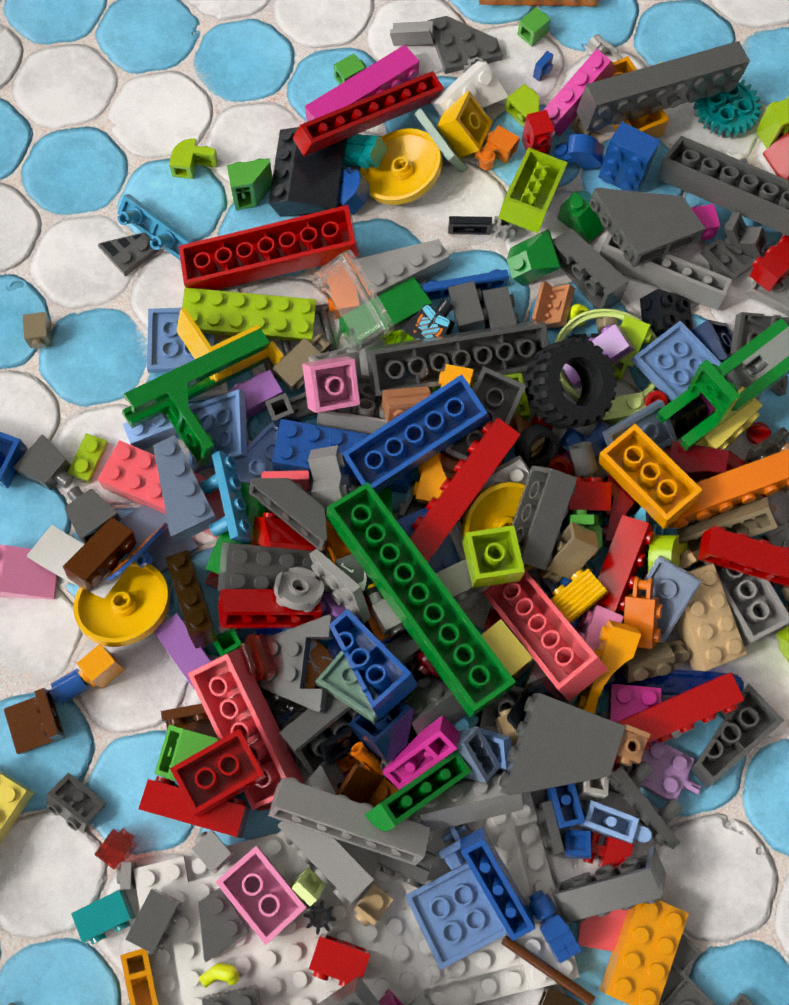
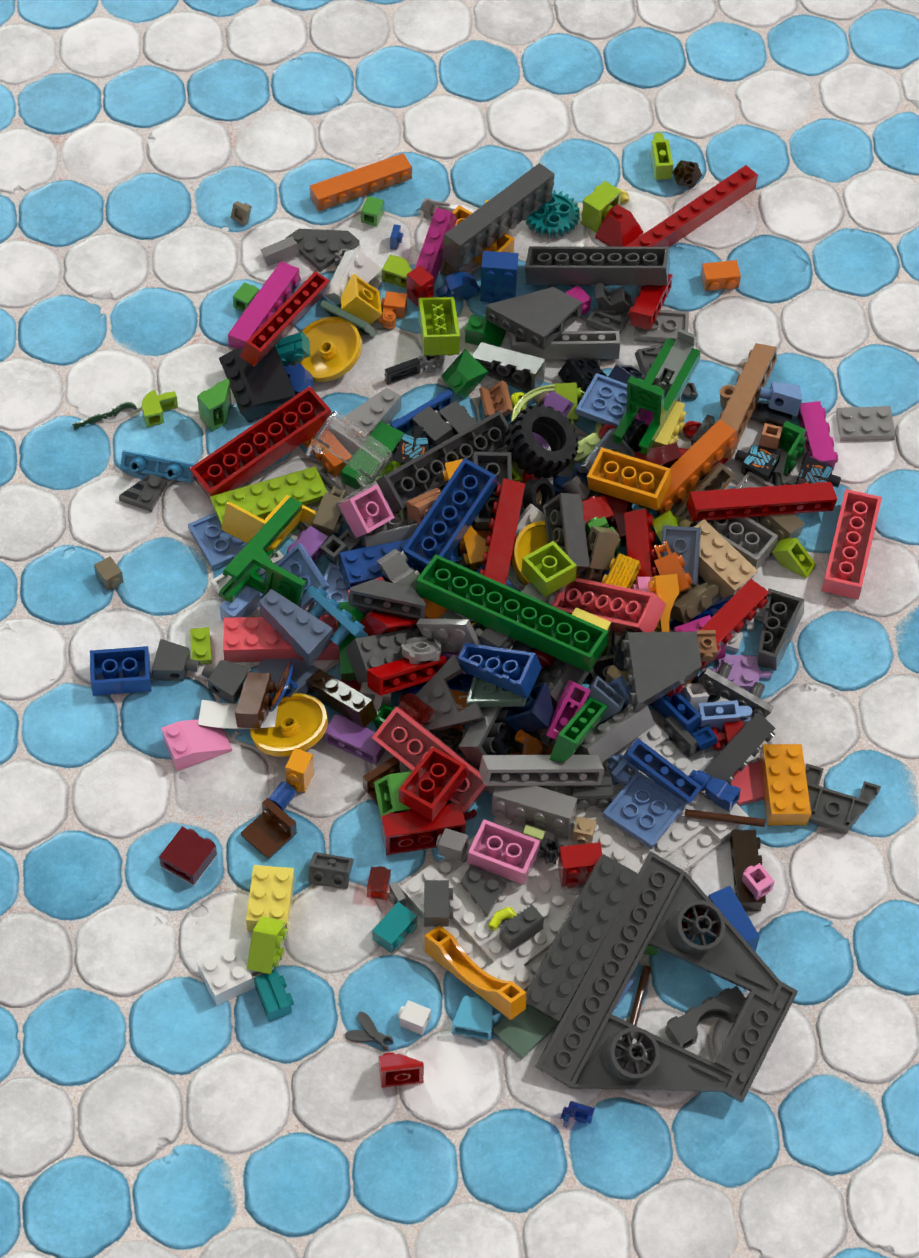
camera: 25 degrees left, 15 degrees down
none -> dark green piece [72,402,137,430]

